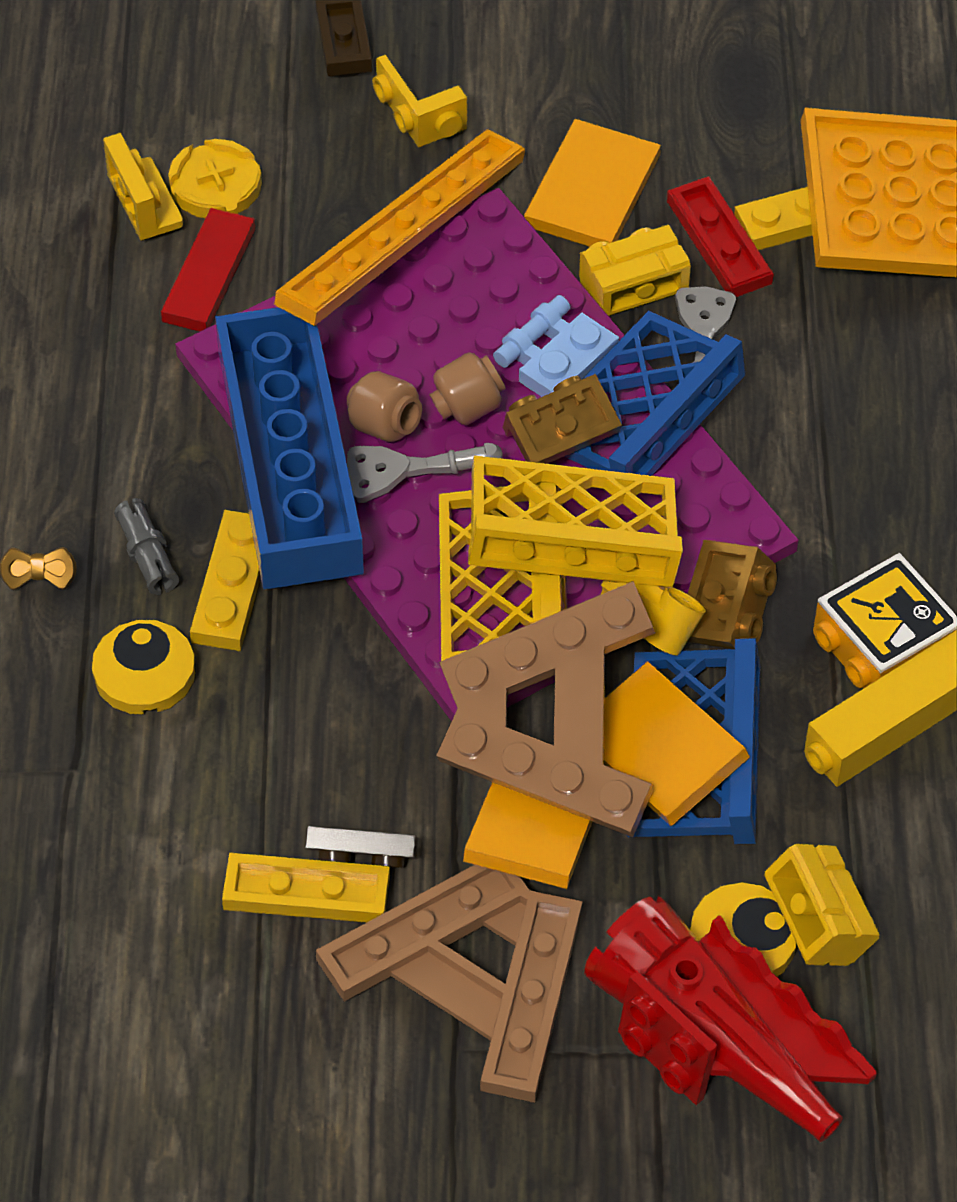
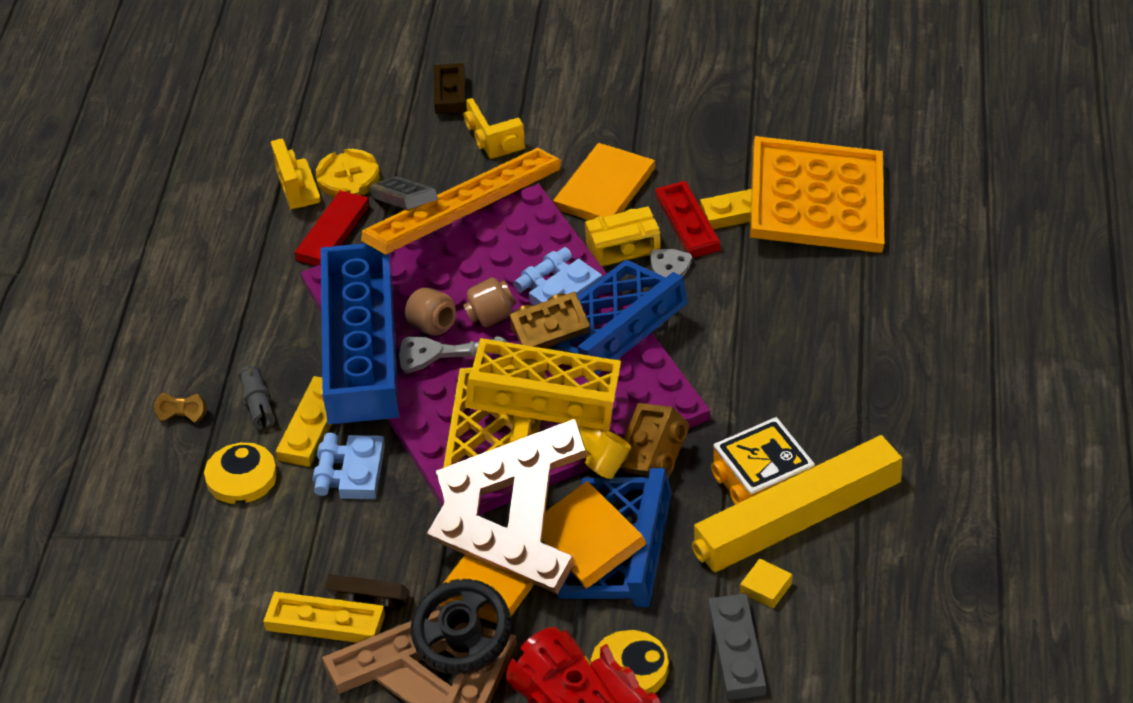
camera: 10 degrees right, 10 degrees down
yellow brick [764,844,880,966] -> none
none -> light blue plate [312,433,385,499]
none -> dark grey tile [369,176,438,210]
none -> black wheel [411,579,512,675]
none -> dark grey plate [708,593,766,700]
none -> yellow tile [740,559,792,609]

